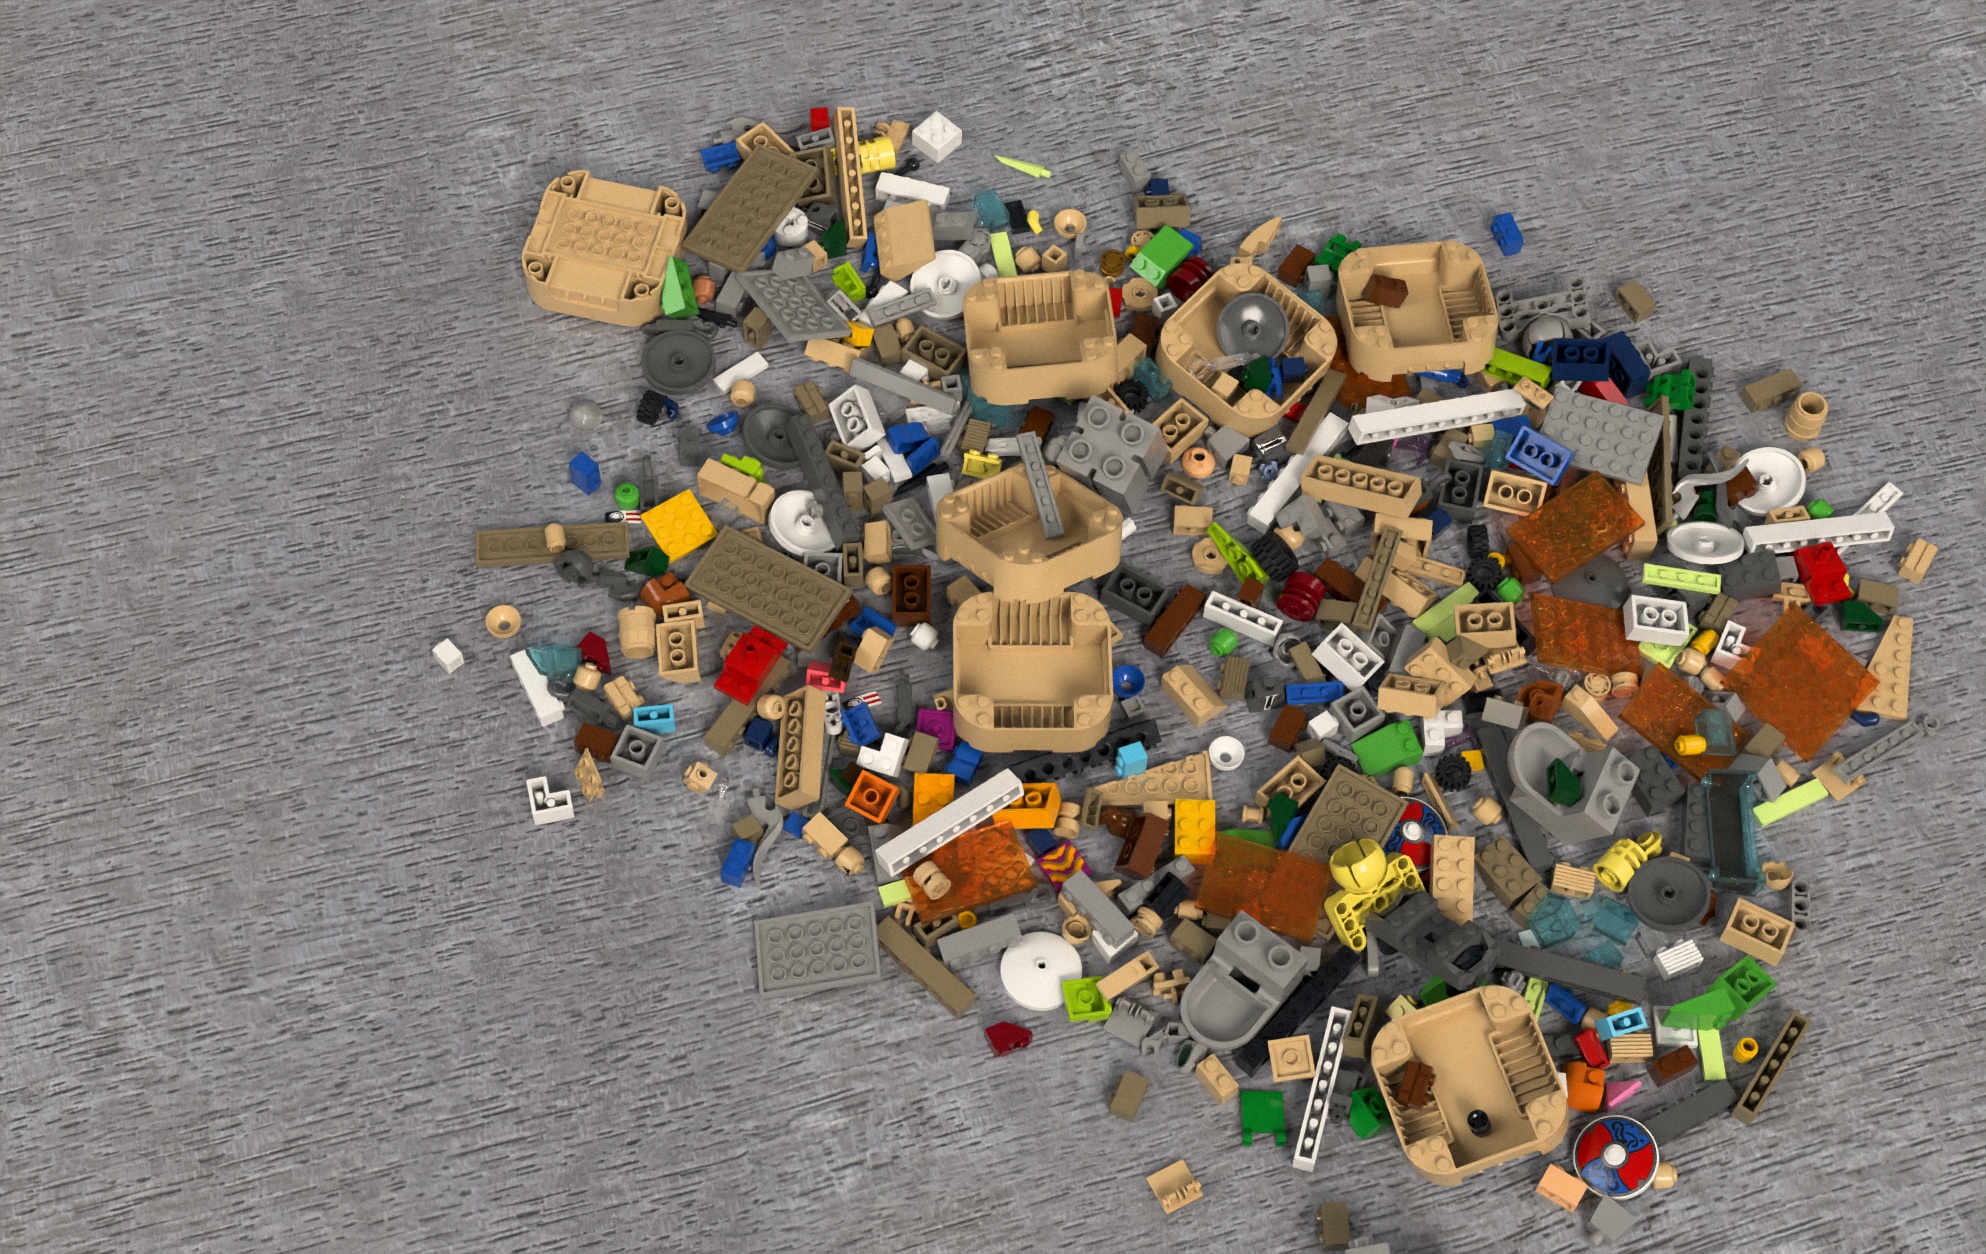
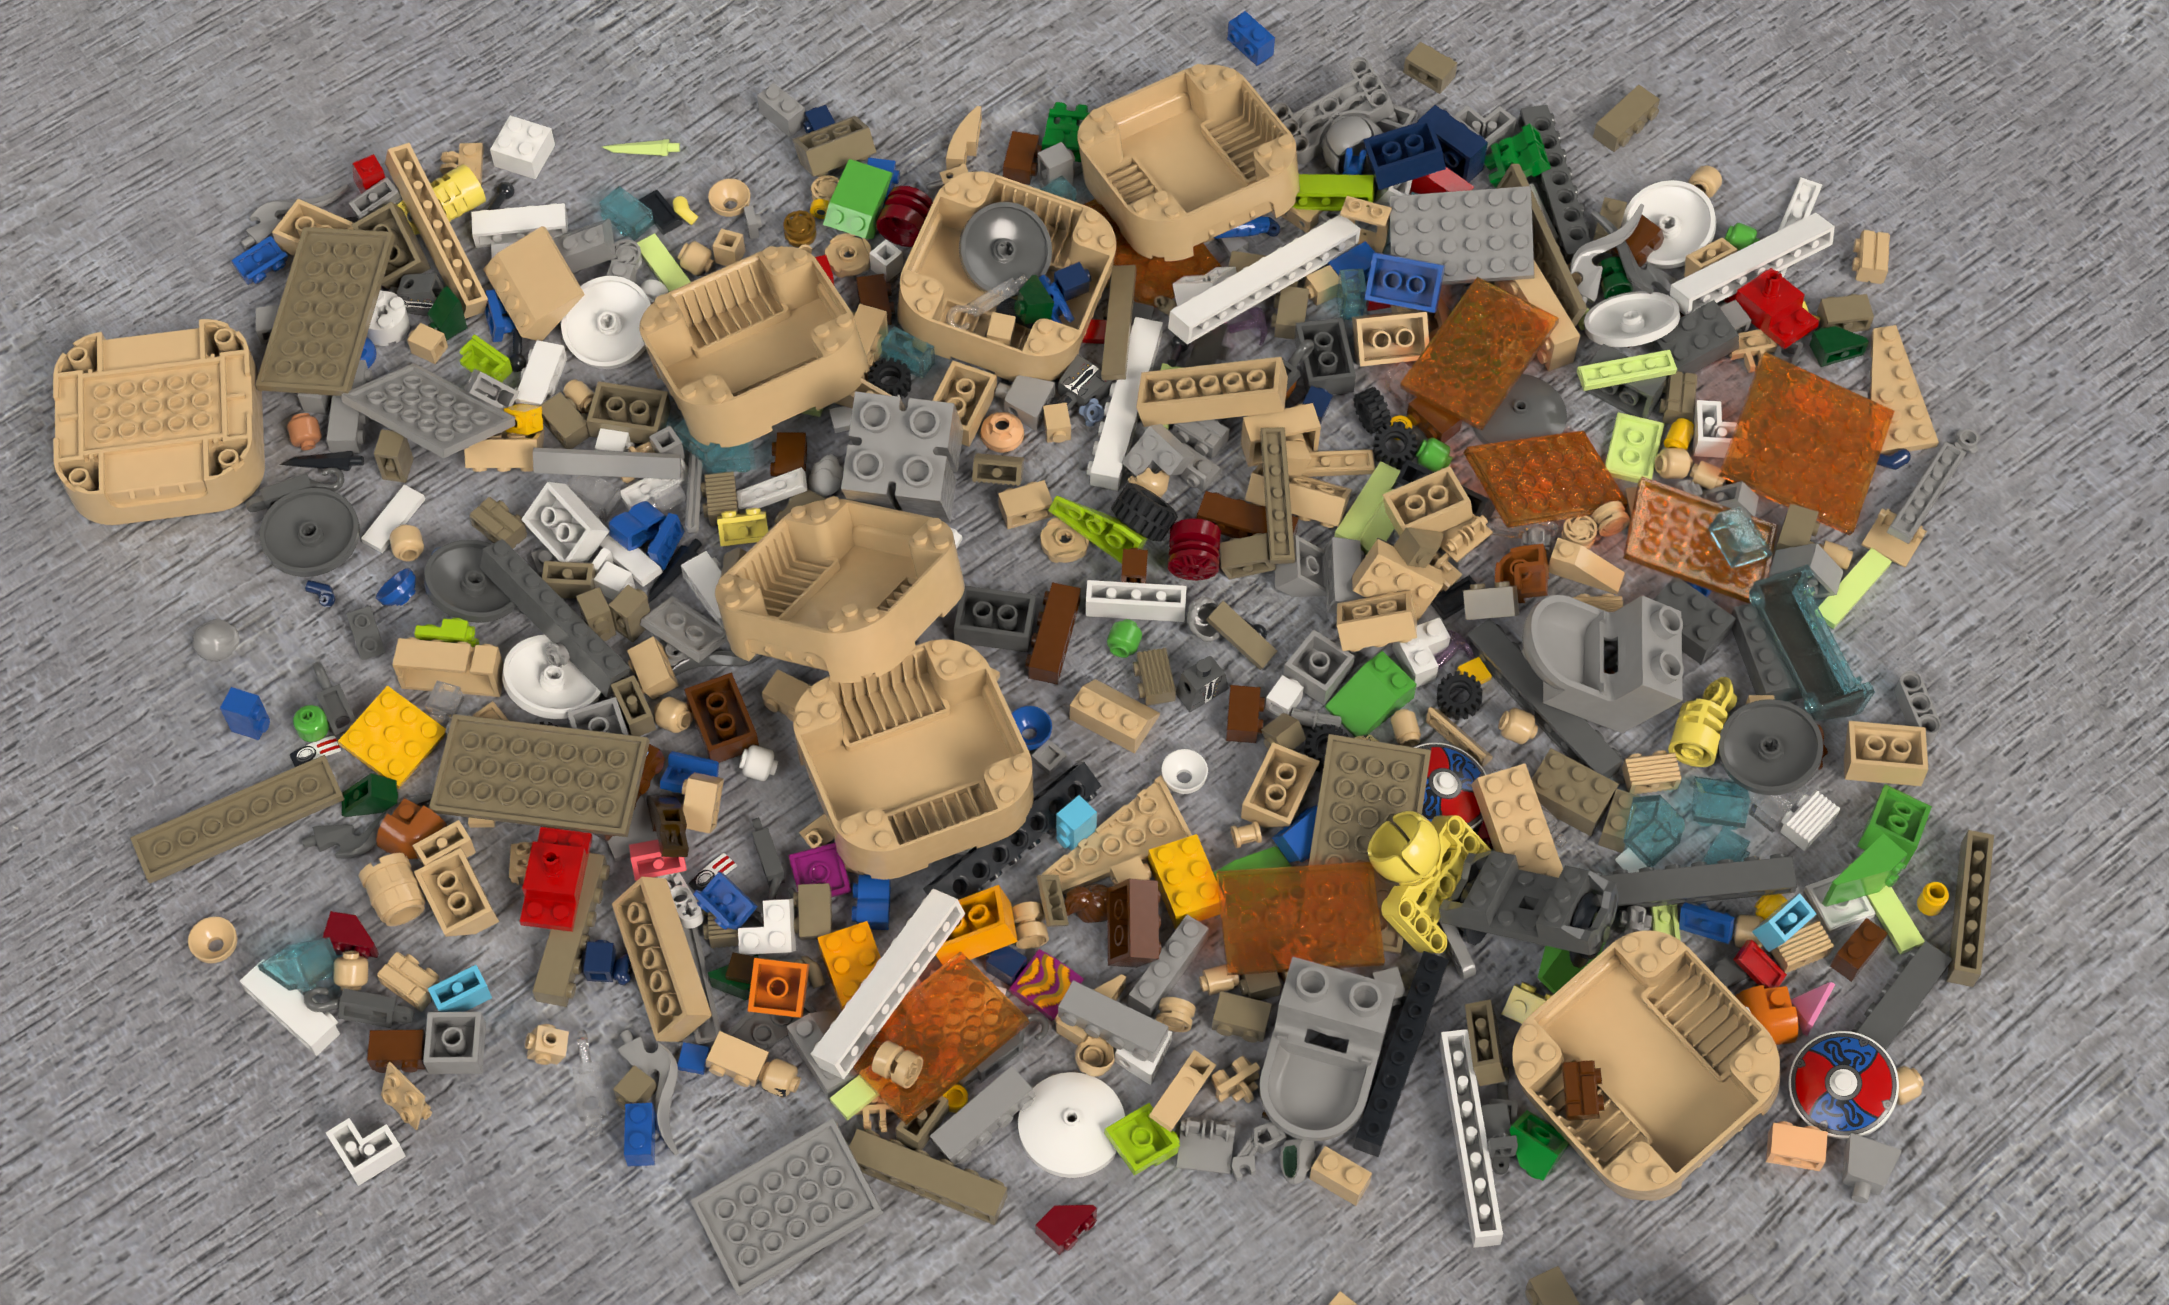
camera: 20 degrees left, 0 degrees up
white brick [432,638,465,674] -> none
tan brick [544,523,566,553] -> none
dark grey cylinder [554,550,594,587] -> none
black tyre [636,390,665,426] -> none
bright green slope [661,256,700,320] -> none
tan head [757,694,786,720] -> none
light grey brick [772,247,815,280] -> none
light grey tile [866,287,938,328] -> none
light grey tile [1016,431,1065,540] -> none
dark tan brick [1108,1070,1149,1123] -> none
black brick [1142,871,1191,921] -> none
green flag [1241,1091,1286,1147] -> none
dark green slope [1266,792,1299,842] -> none
tan tile [1268,1035,1316,1083] -> none
blue plate [1284,681,1344,705] -> none
white brick [1311,623,1385,691] -> none
reddish brown brick [1363,274,1409,308] -> none
sand blue plate [1368,678,1384,697] -> none
light grey hinge [1448,441,1488,463] -> none
black wheel [1467,1110,1492,1137] -> none
dark green slope [1546,758,1581,807] -> none
white brick [1623,595,1689,647] -> none
yellow brick [1675,735,1706,756] -> none
tan hair [1760,861,1794,891] -> none
tan piece [1784,392,1828,442] -> none

